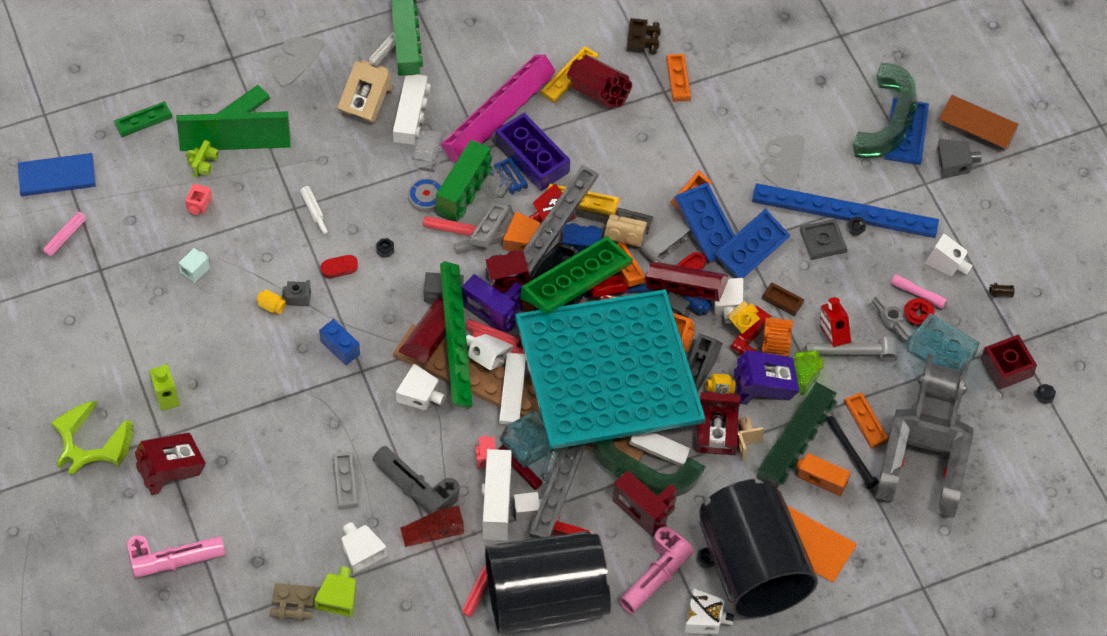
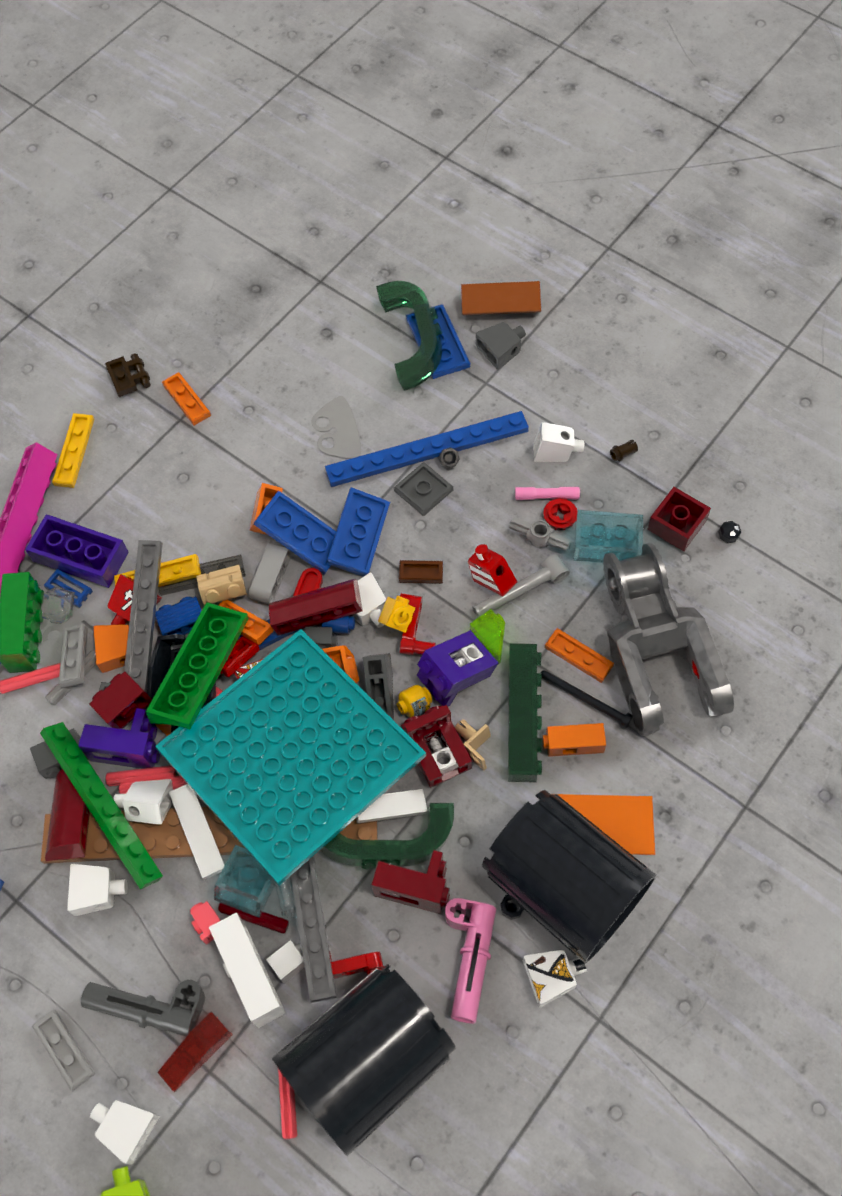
camera: 25 degrees left, 5 degrees up
dark red brick [567,54,633,108] -> none
orange brick [762,318,793,357] -> none

